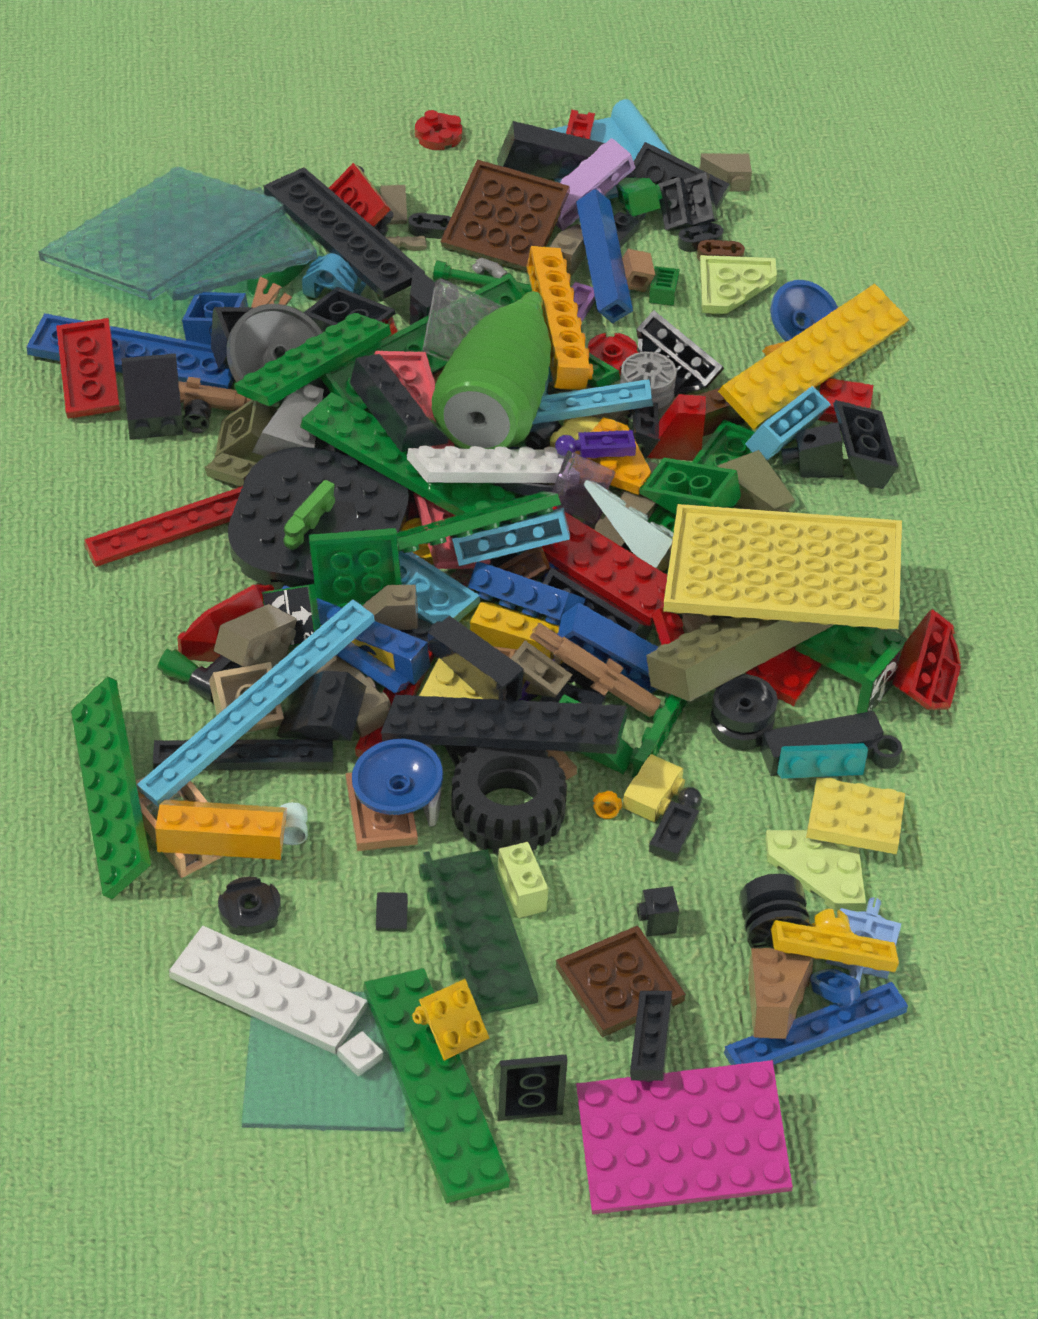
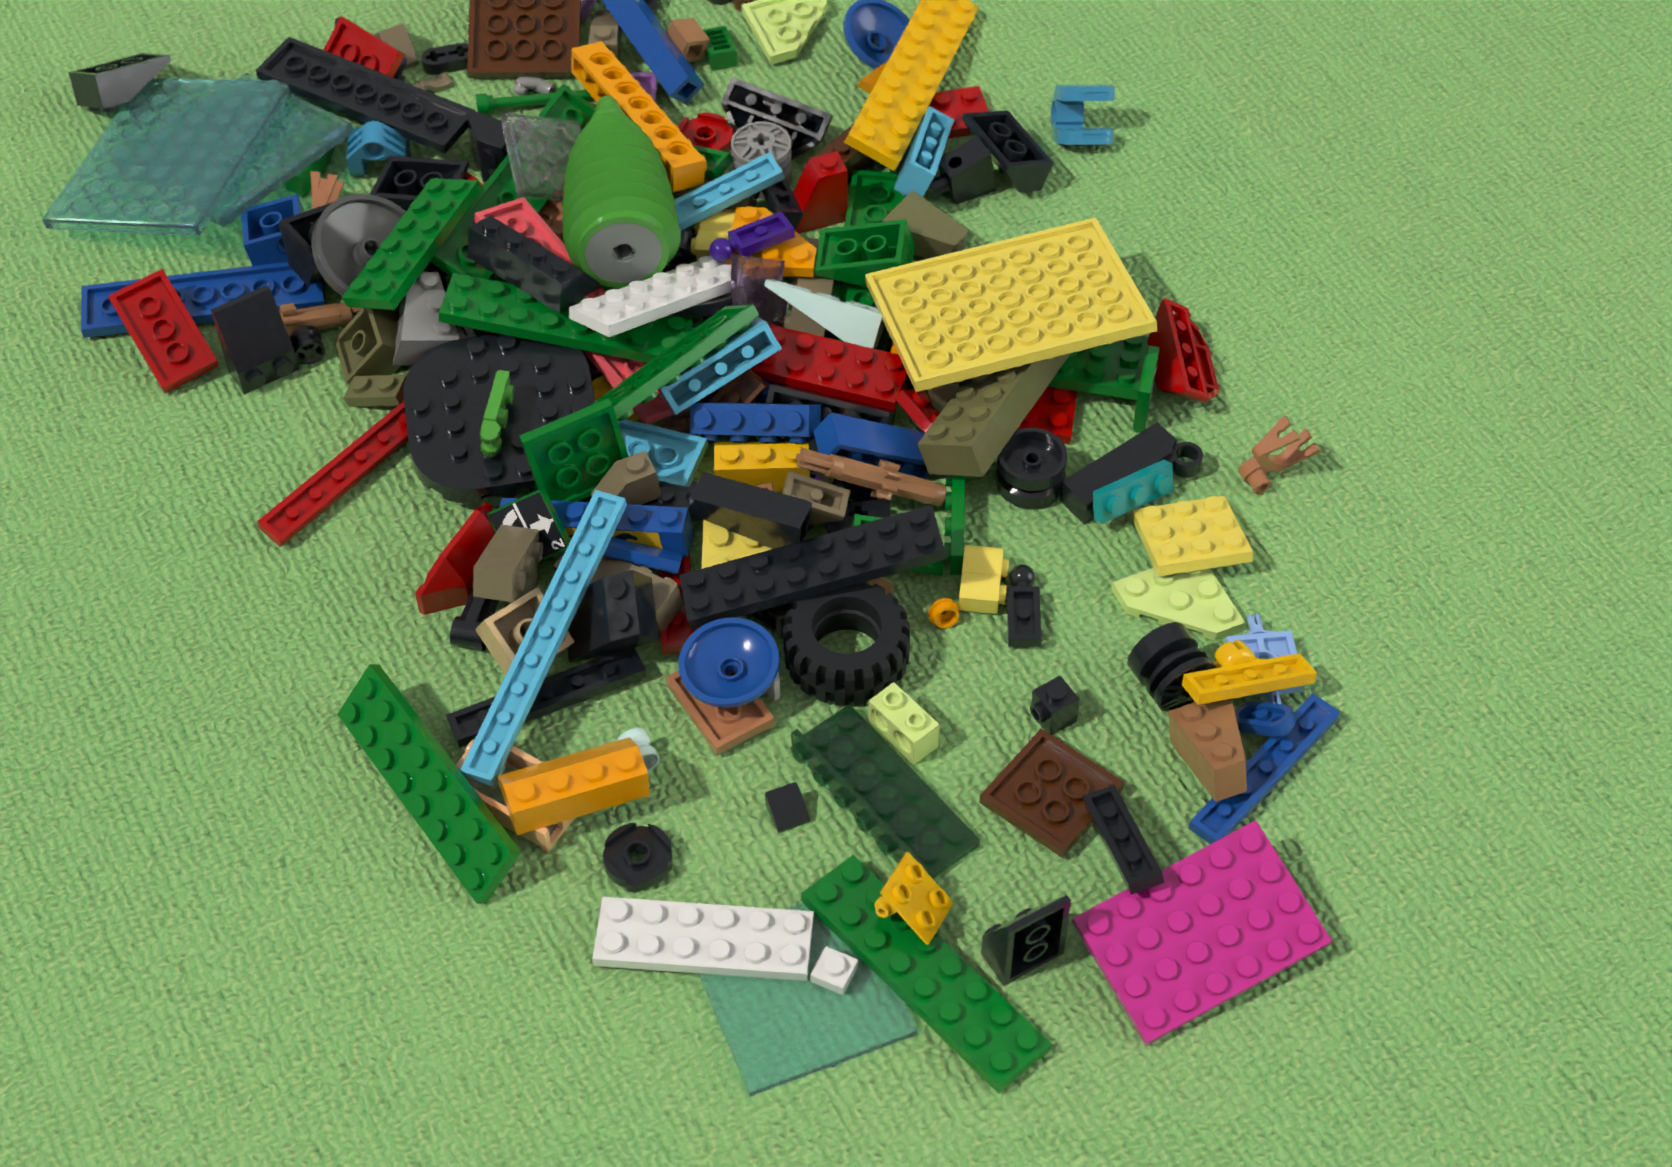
camera: 20 degrees left, 5 degrees up
green cone [157,649,198,682] -> none
none -> black slope [69,53,171,112]
none -> dark azure piece [1051,84,1115,145]
none -> nougat piece [1238,415,1321,494]

